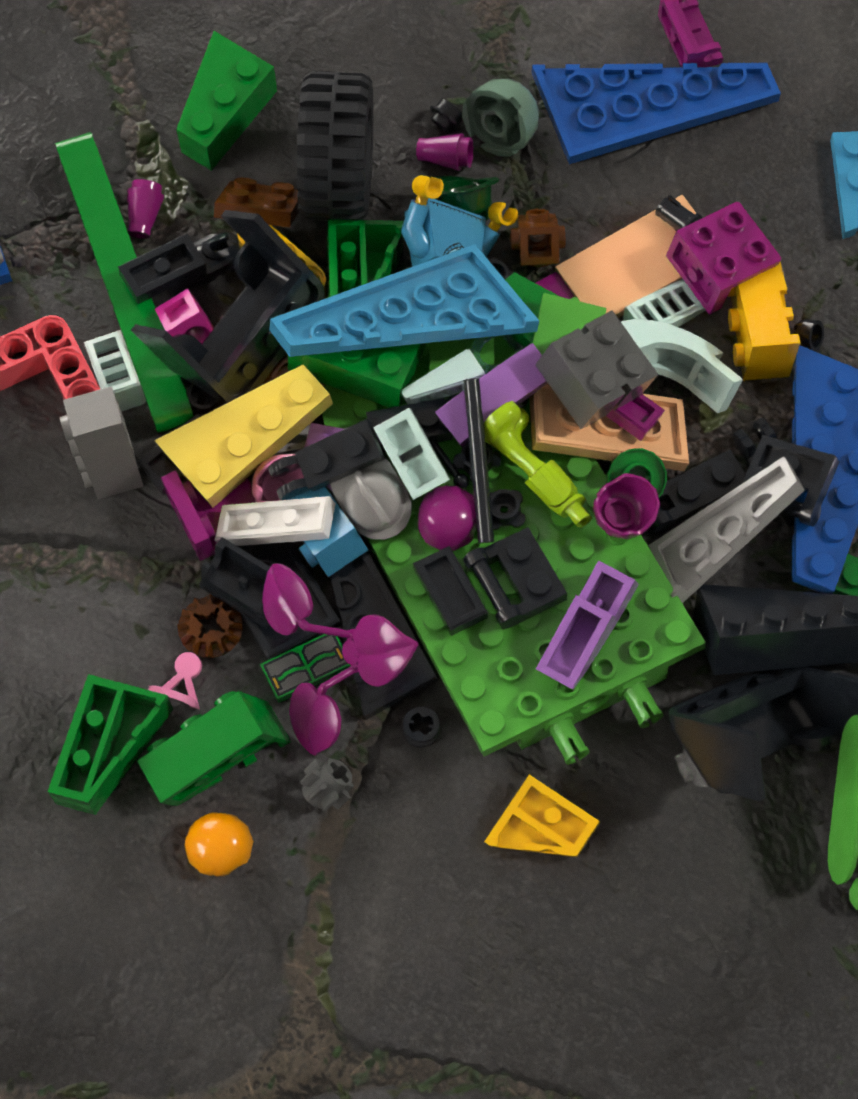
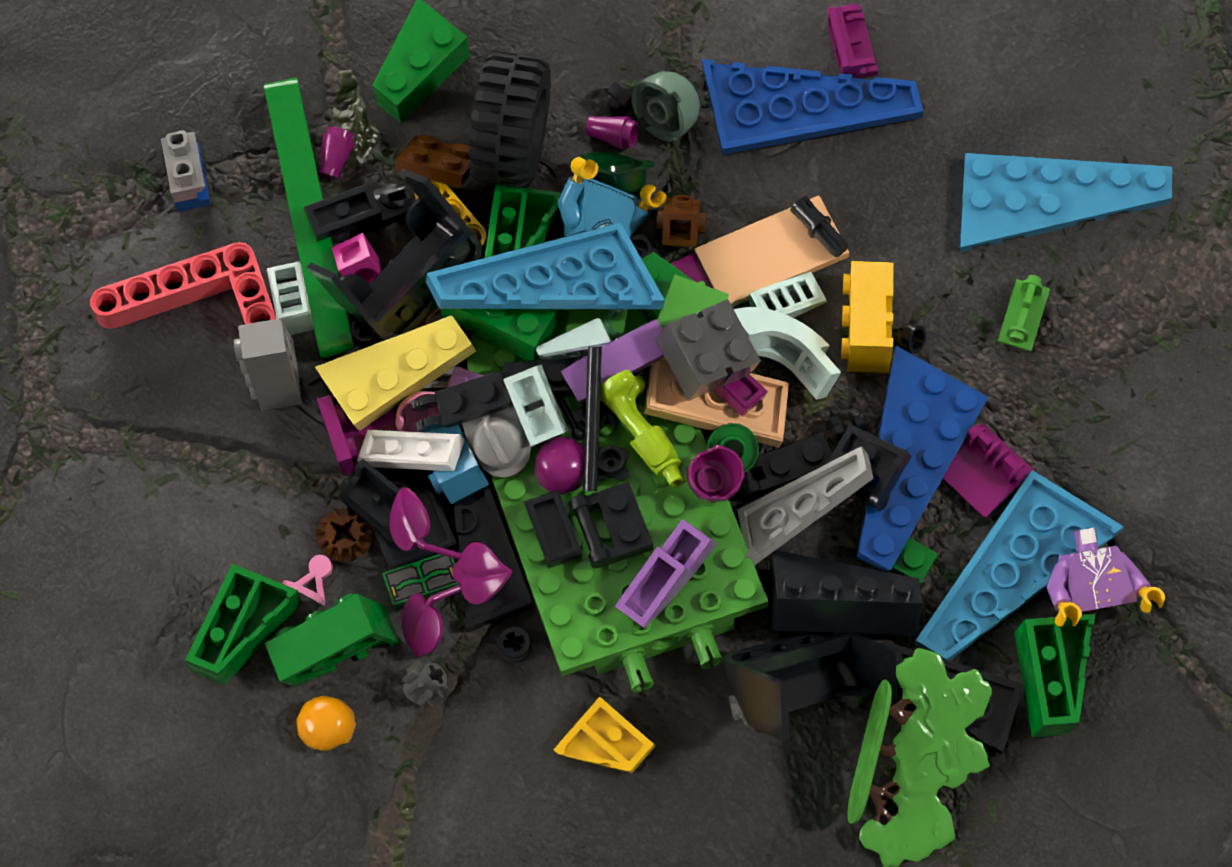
camera: 10 degrees right, 0 degrees up
magenta bracket [666,202,781,315] -> none

